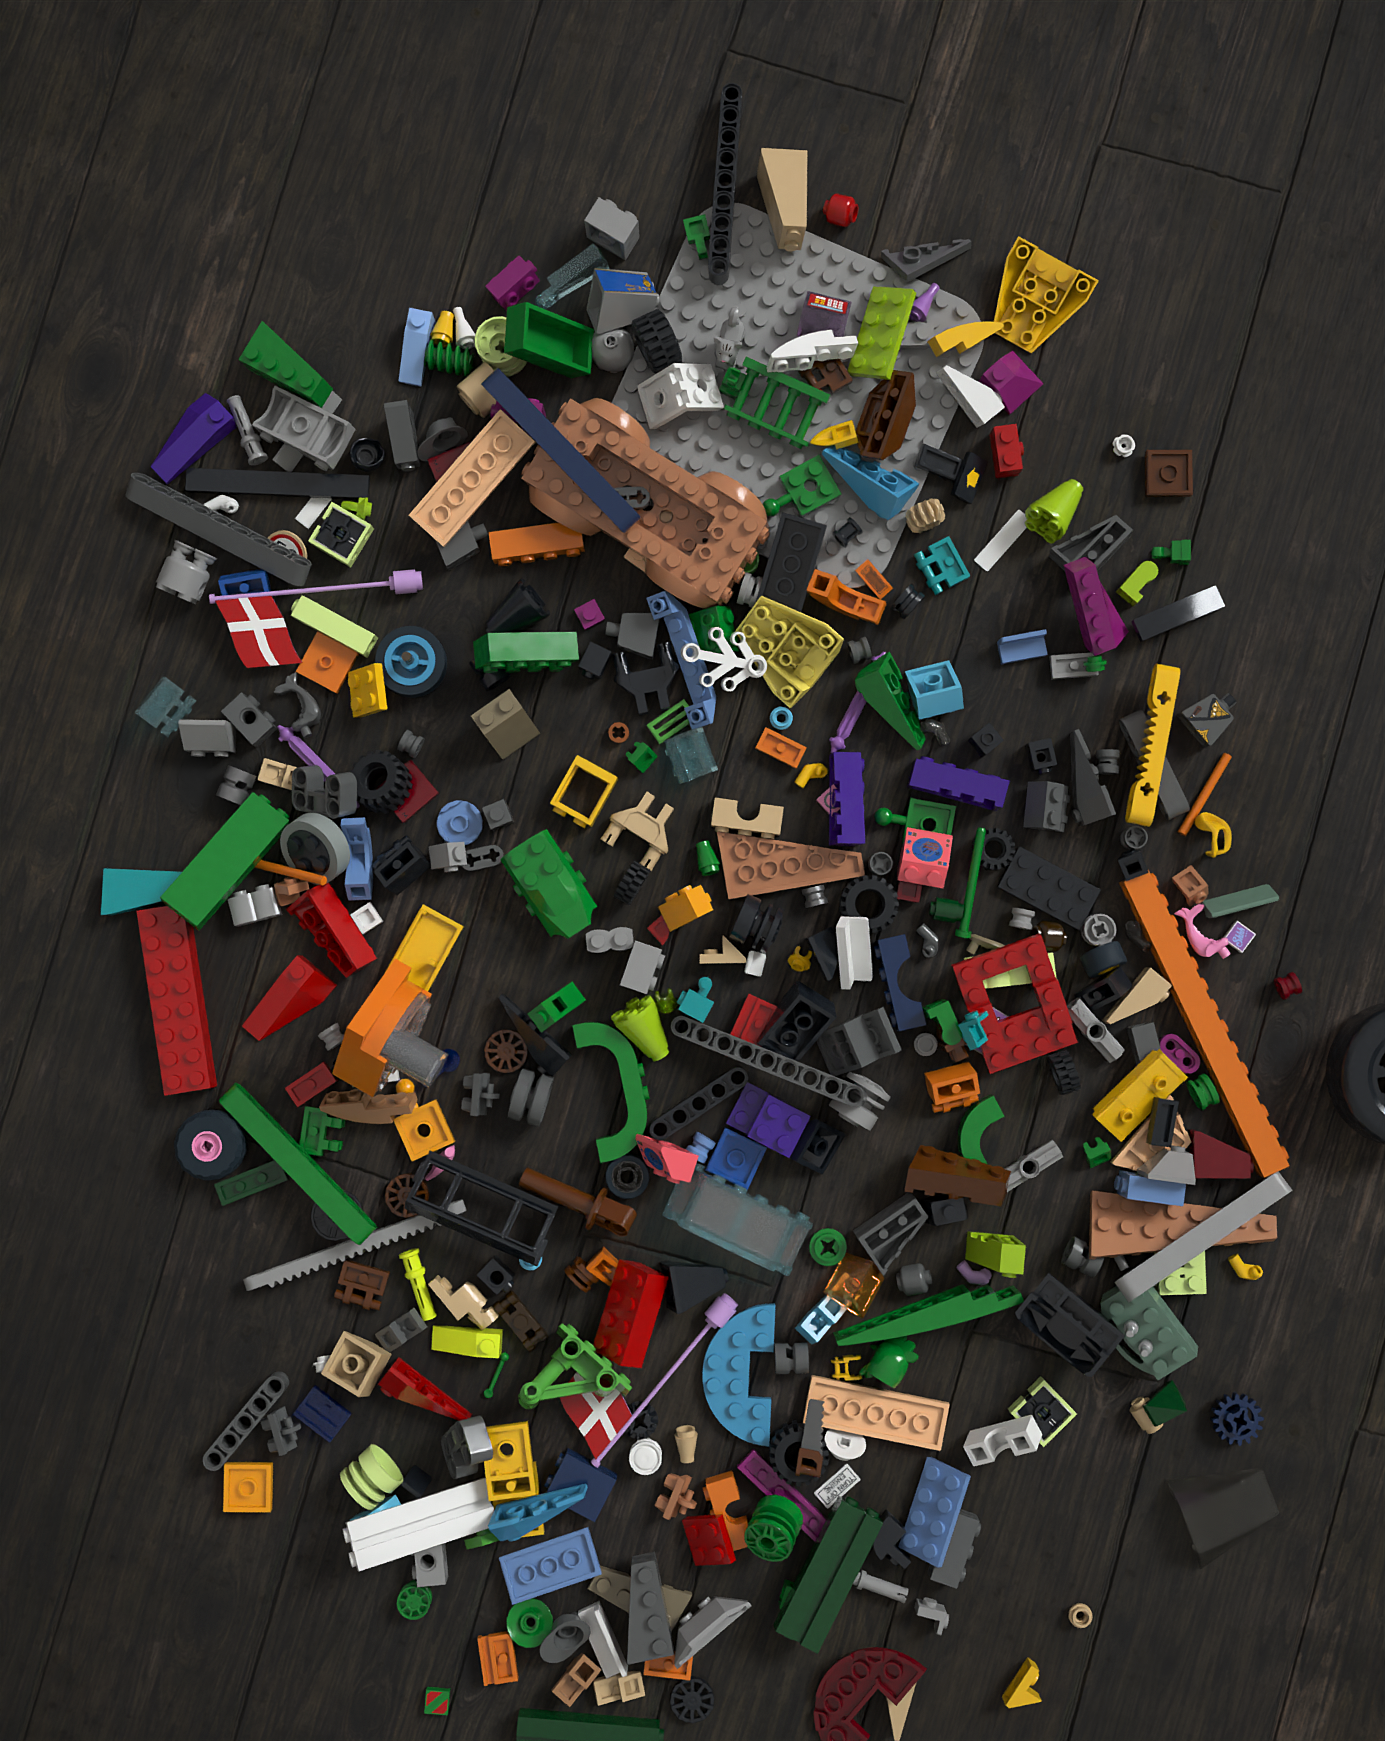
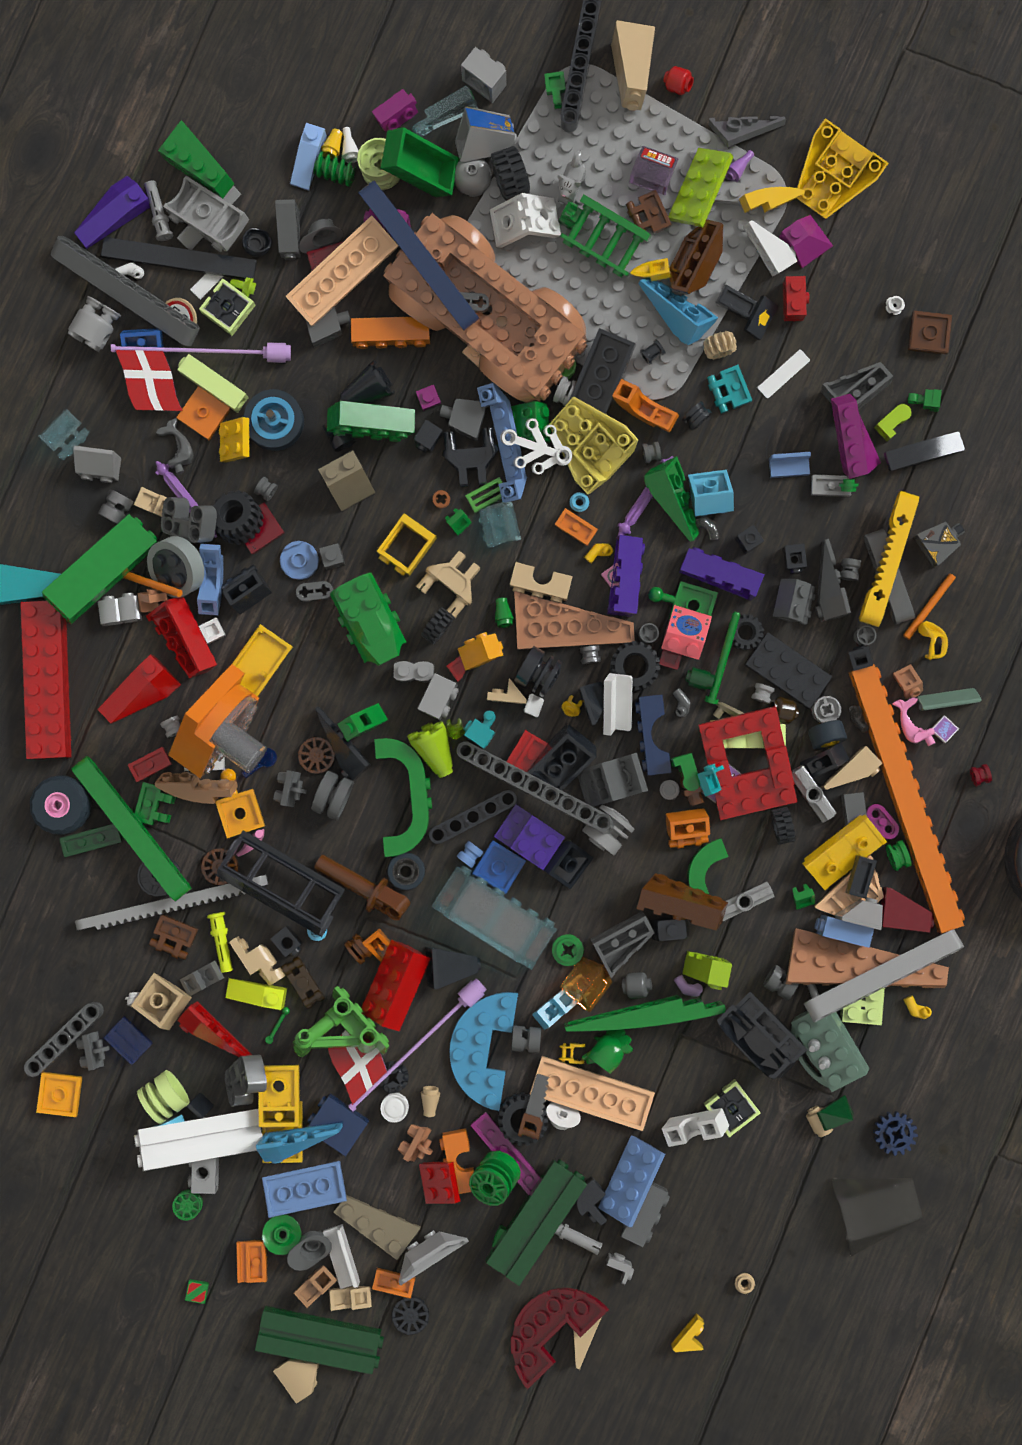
camera: 15 degrees right, 0 degrees up
dark grey brick [221,692,277,747] -> none
light grey brick [429,842,467,872] -> none
tan piece [457,362,496,418] -> none
bright green plate [464,1528,499,1550] -> none
dark grey wedge [627,1552,674,1665] -> none
coral slope [635,1134,699,1184] -> none
green plate [763,455,842,518] -> none
white slope [766,330,858,372] -> none
white sticker [814,1464,861,1509] -> none
sticker [855,559,893,600] -> none
lime cone [1025,479,1083,544] -> none

